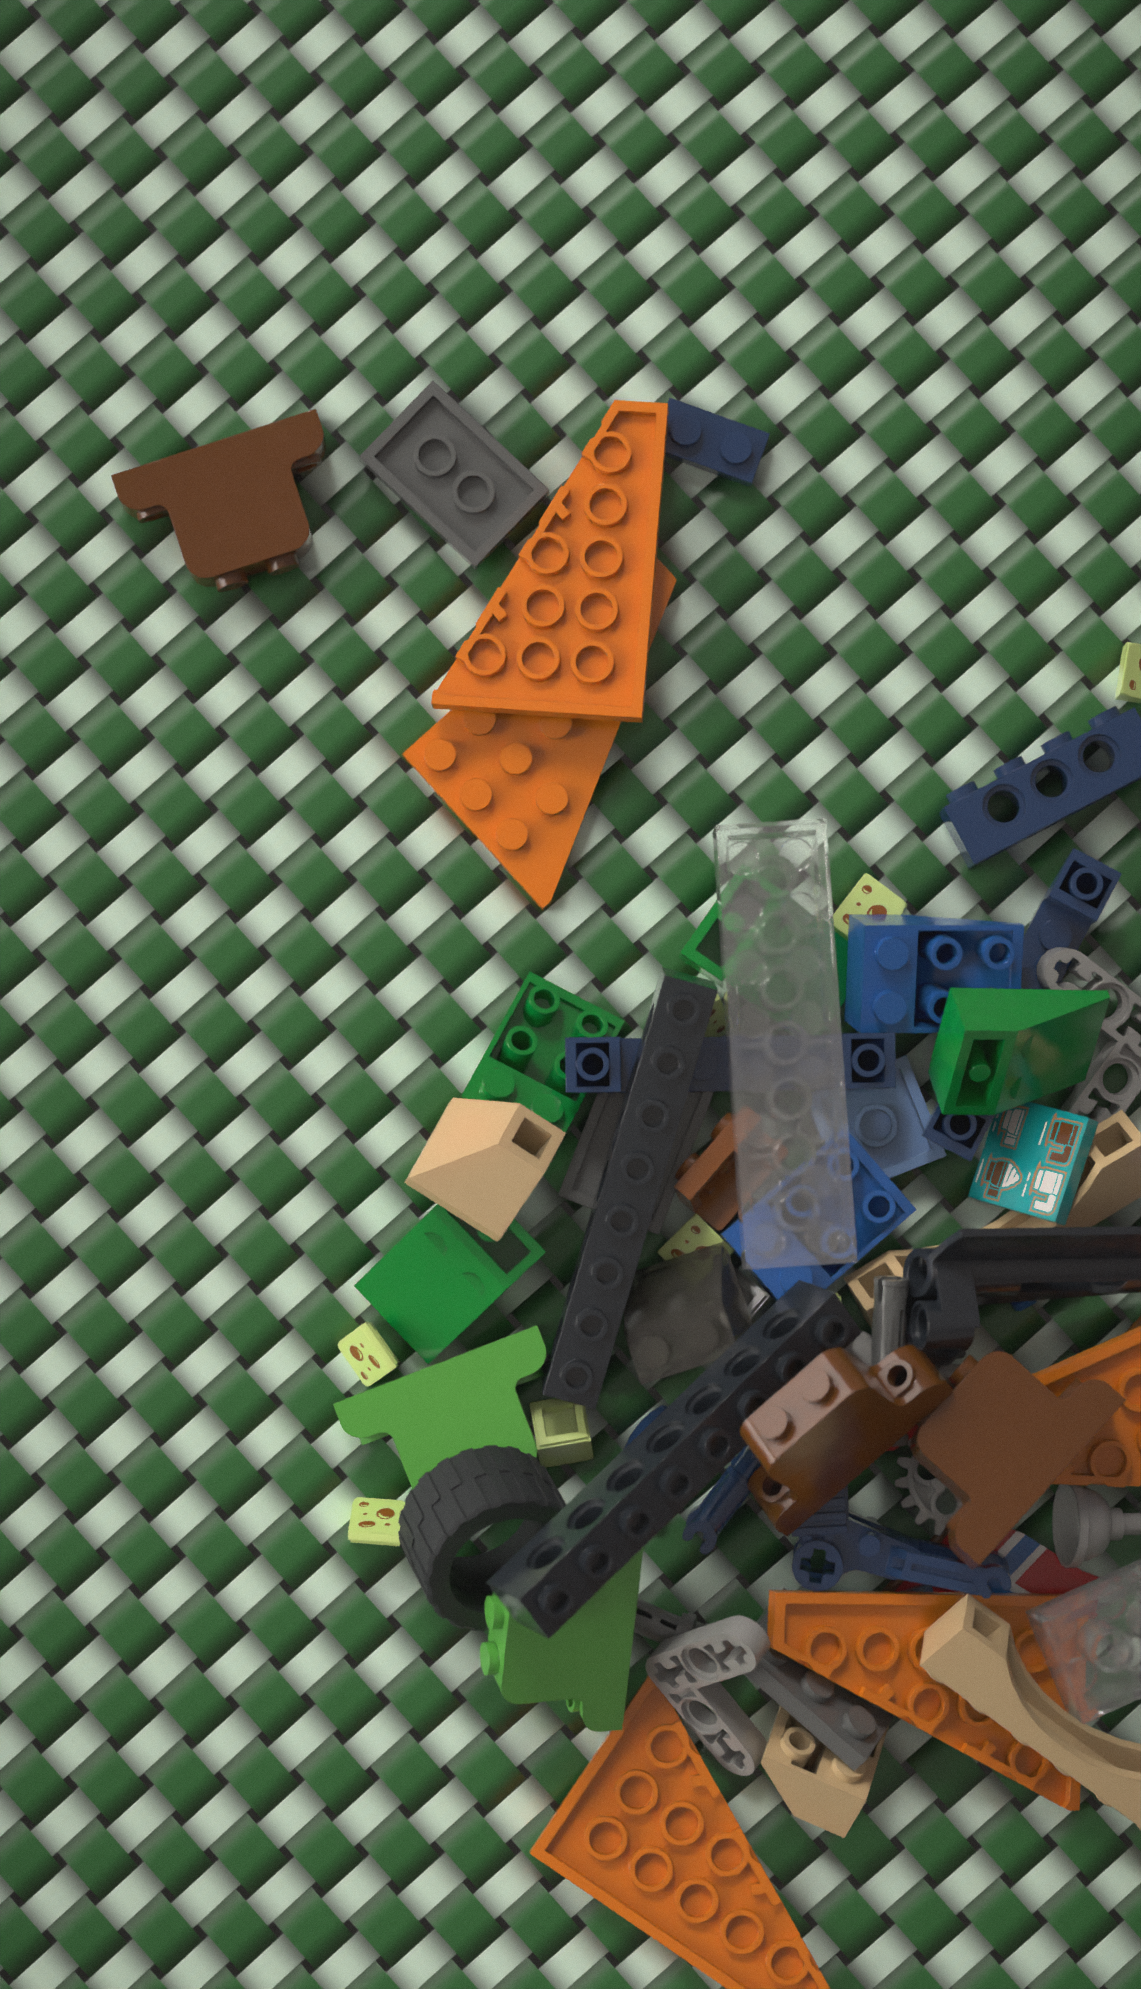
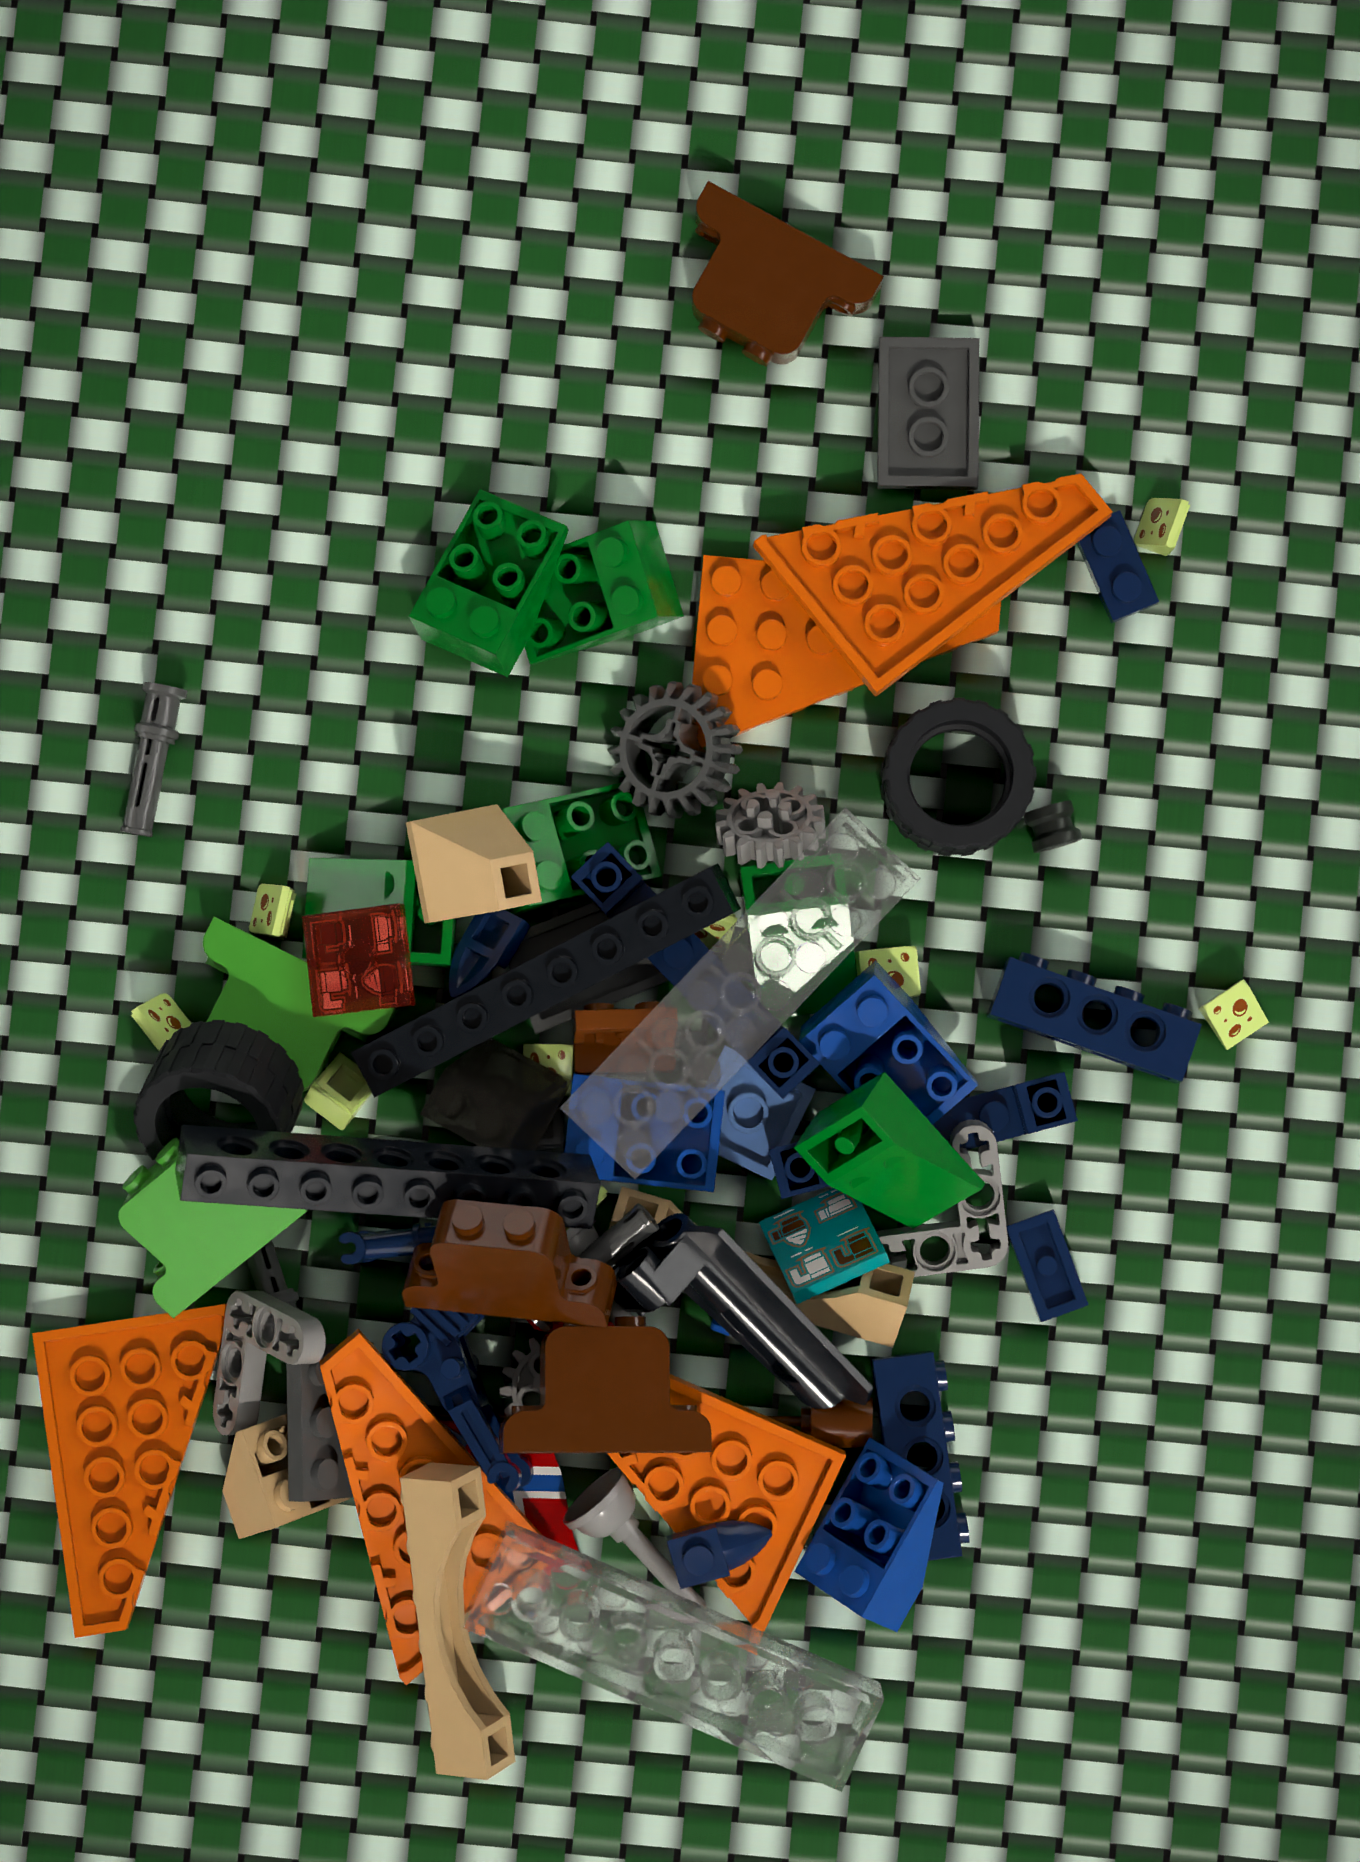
camera: 50 degrees right, 0 degrees up
none -> dark grey pin [120,682,188,837]
none -> clear red tile [302,903,415,1018]
none -> green slope [408,489,569,677]
none -> dark blue plate [449,910,531,998]
none -> green slope [525,520,684,665]
none -> dark grey gear [607,681,743,819]
none -> light grey gear [715,782,825,869]
none -> black tyre [880,698,1036,856]
none -> pearl dark grey wheel [1023,800,1082,853]
none -> yellowish green slope [1134,498,1190,556]

